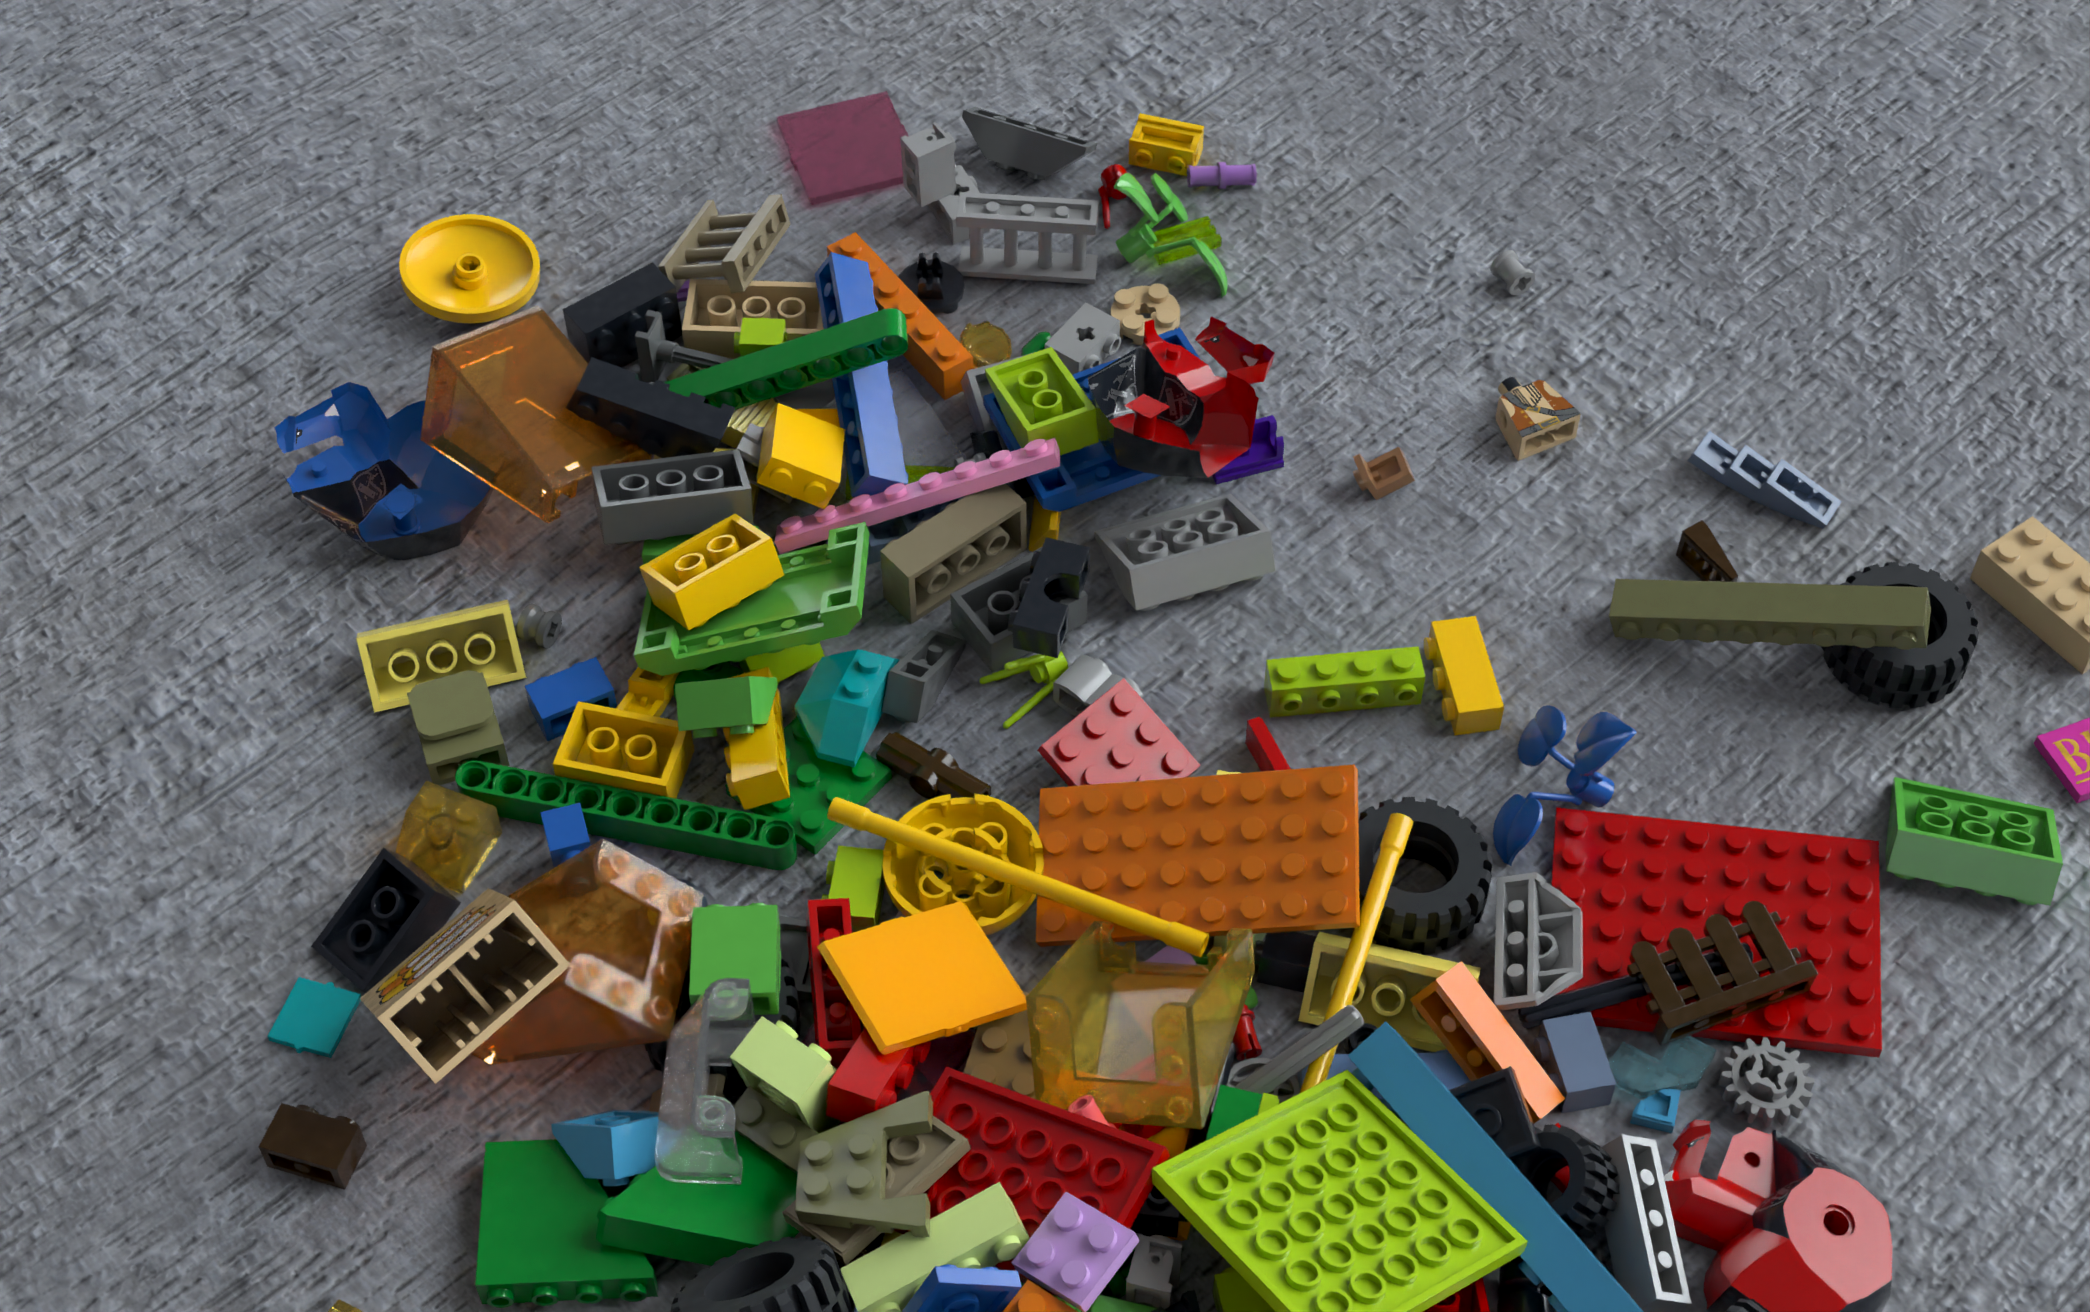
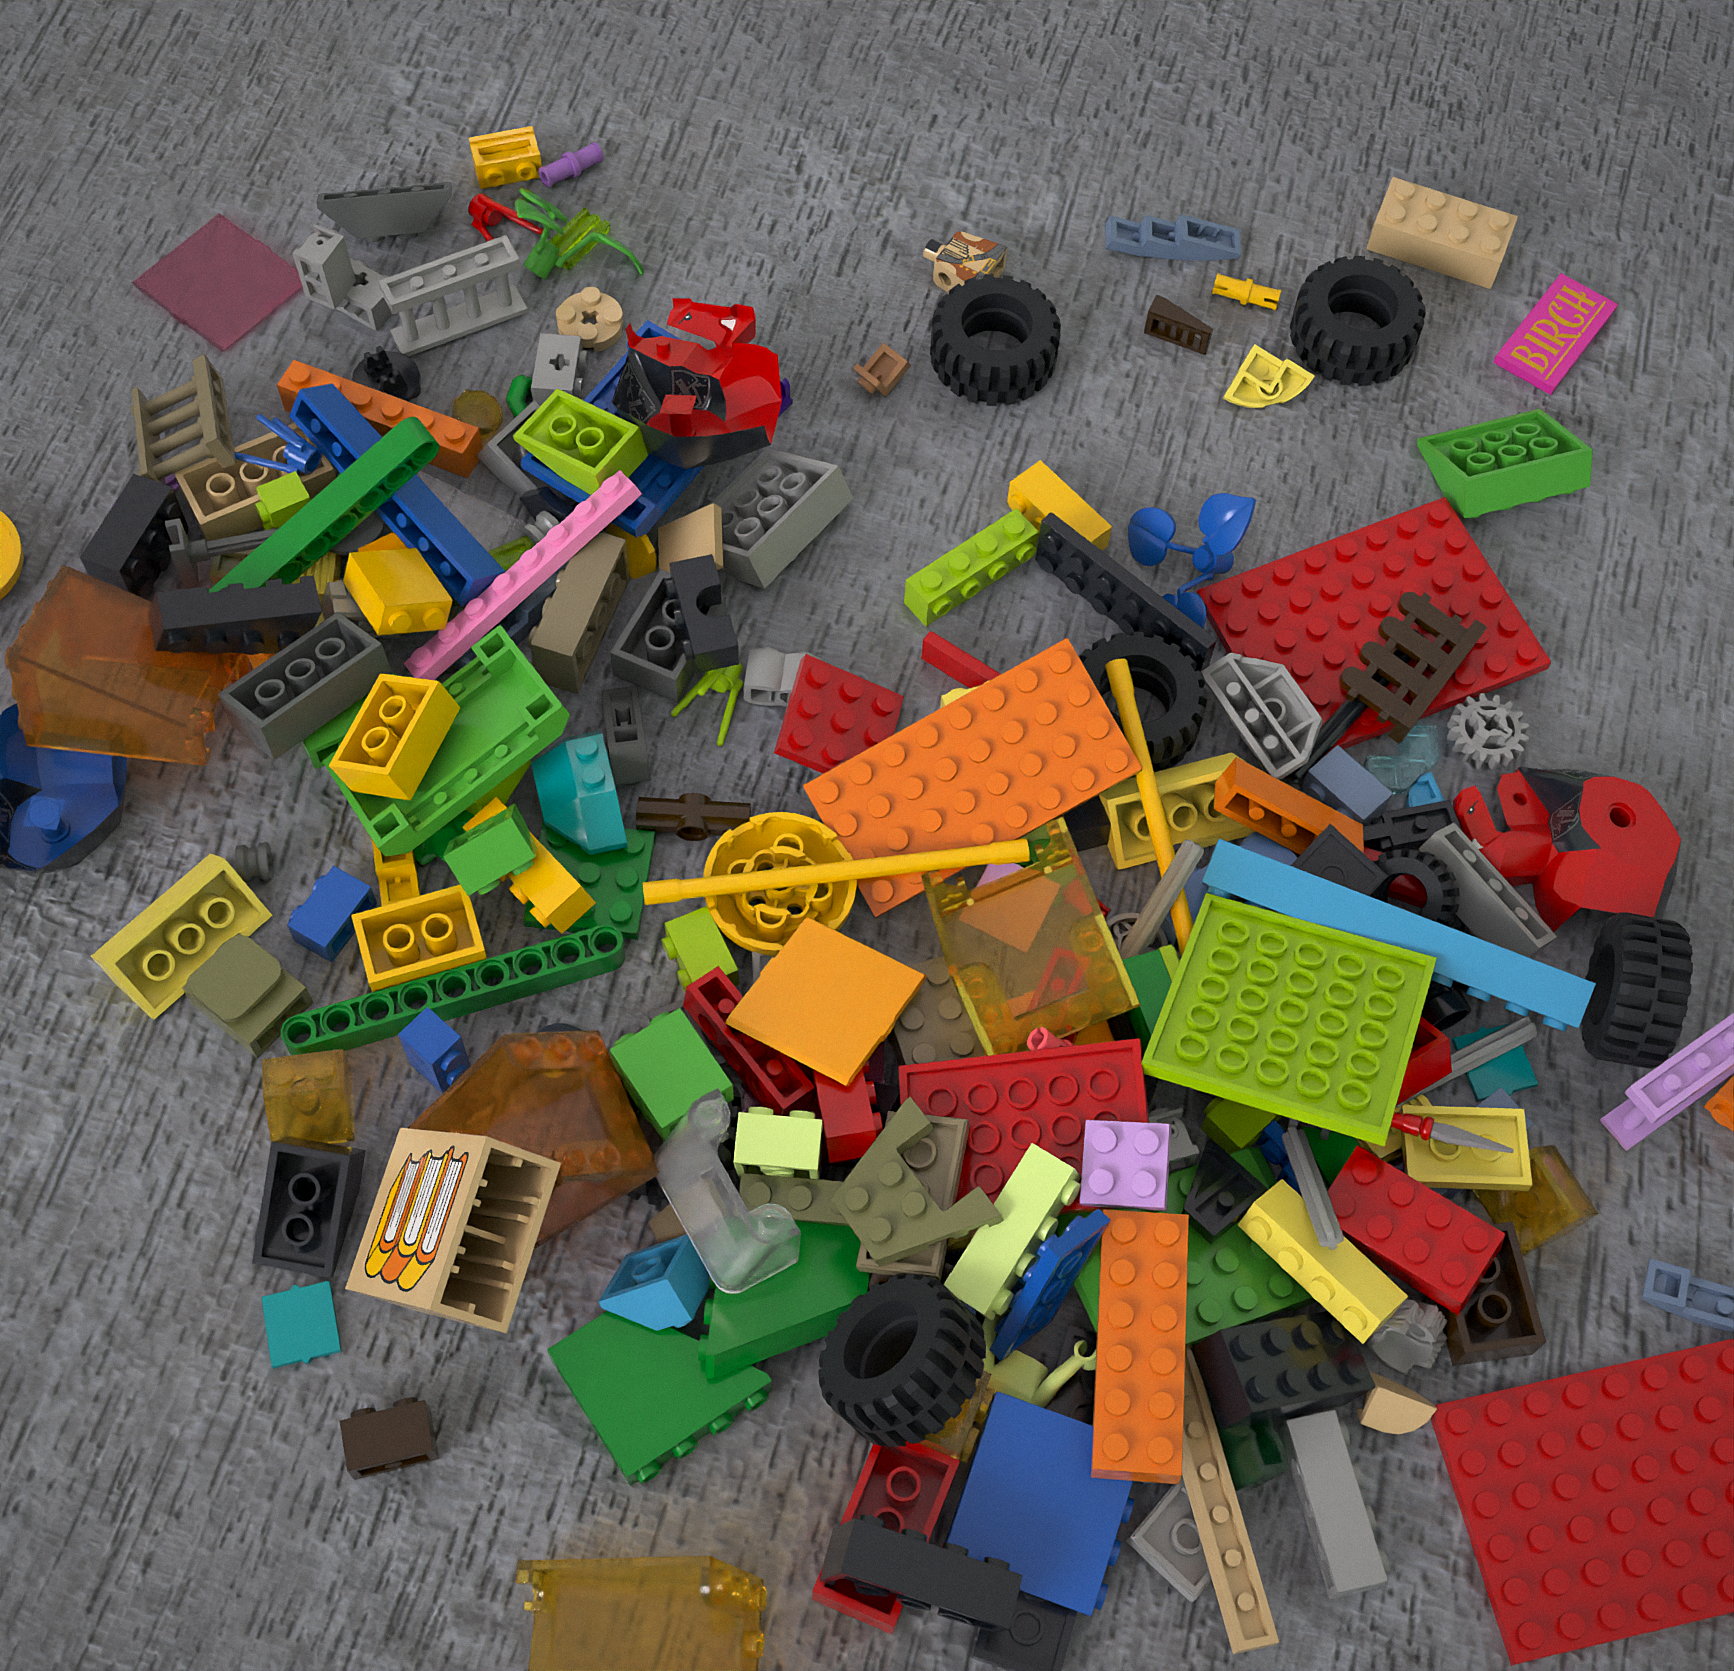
camera: 35 degrees left, 10 degrees up
light grey bush [1490,250,1536,296] -> none
olive brick [1609,579,1931,650] -> none
none -> blue plant [235,414,322,476]
none -> tan tile [658,503,723,573]
none -> black tyre [930,274,1061,406]
none -> black plate [1035,512,1217,671]
none -> yellow pin [1212,273,1282,311]
none -> light yellow brick [1223,344,1315,408]
none -> black hinge [1363,800,1463,852]

